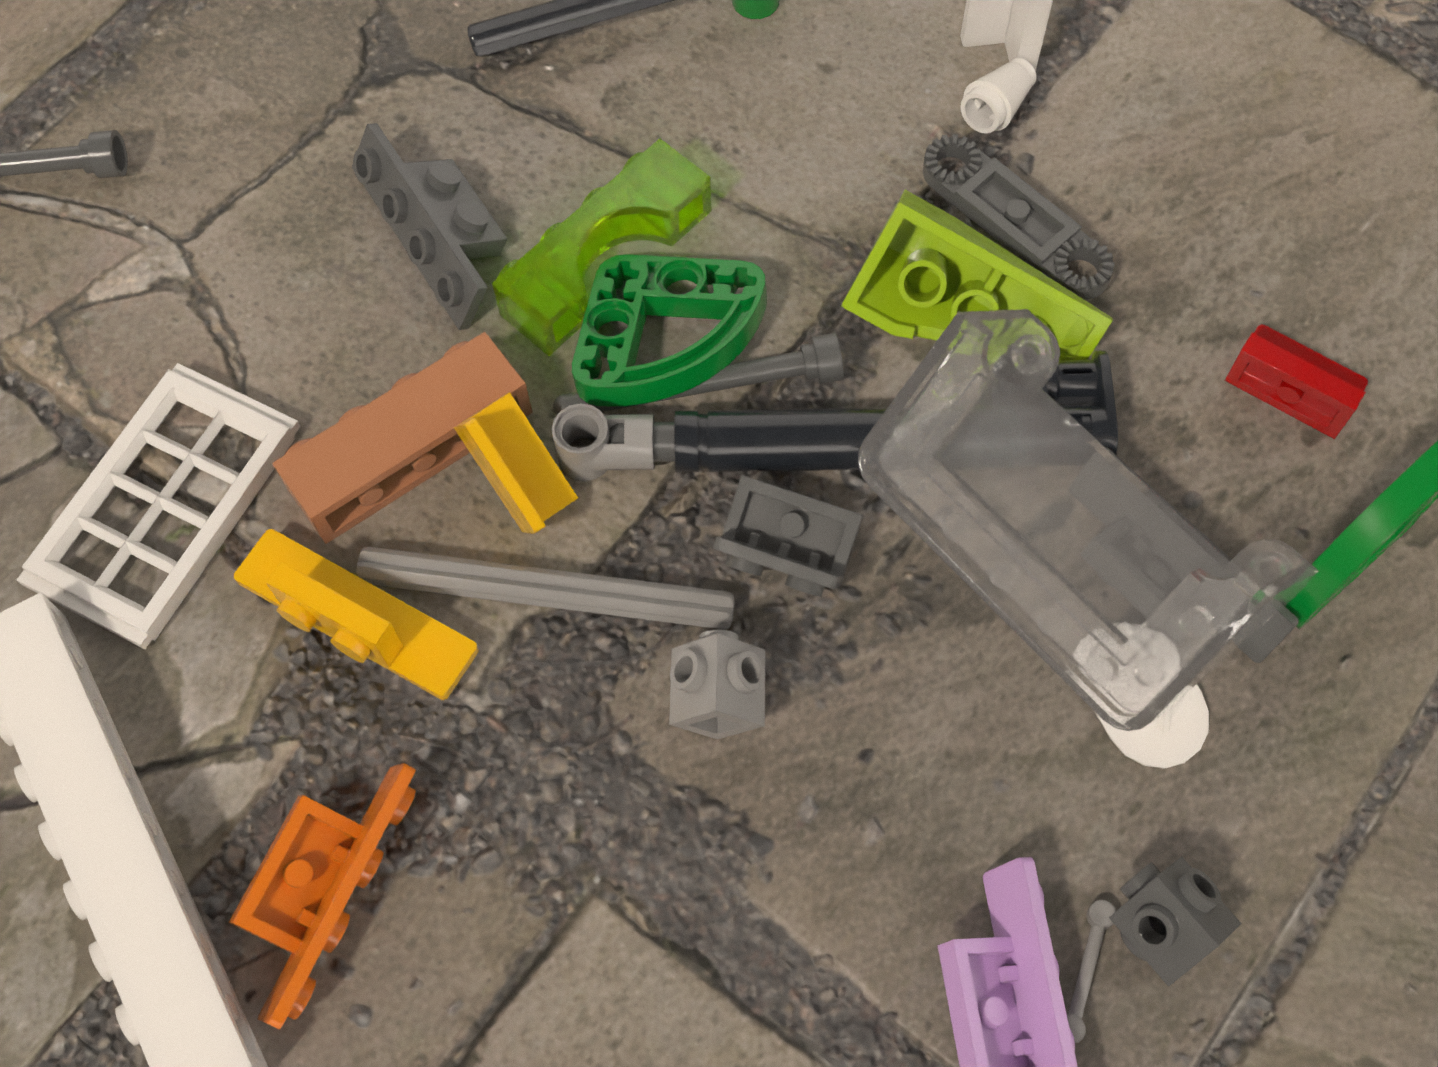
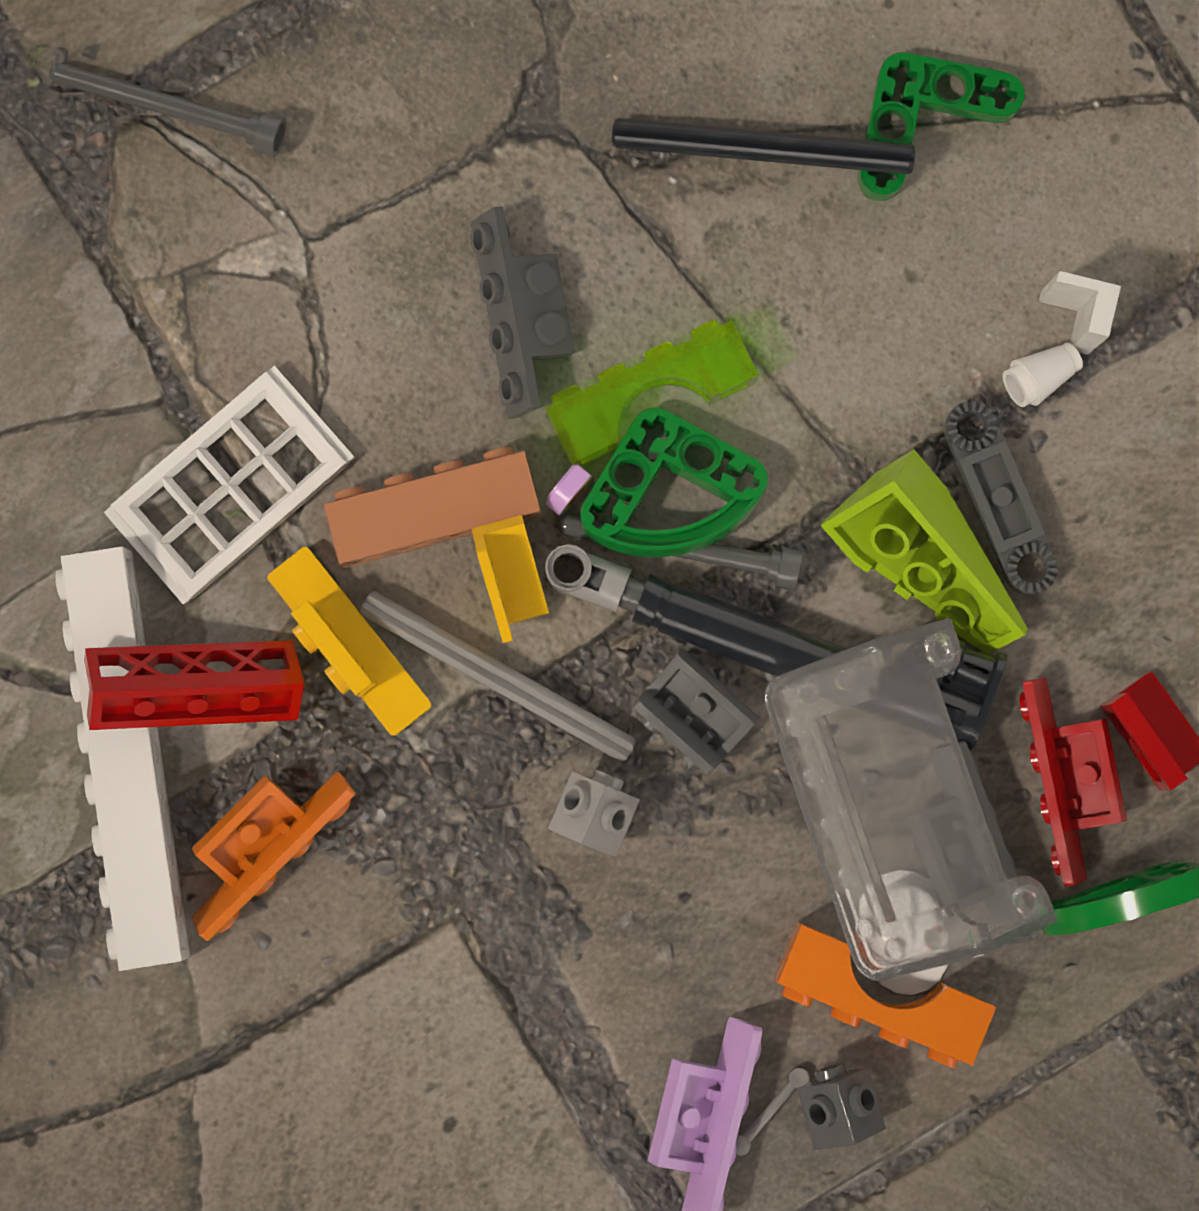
camera: 20 degrees right, 20 degrees up
none -> red fence [84,640,304,730]
none -> lavender tile [546,464,595,516]
none -> orange arch [774,922,996,1069]
none -> red bracket [1019,677,1127,887]

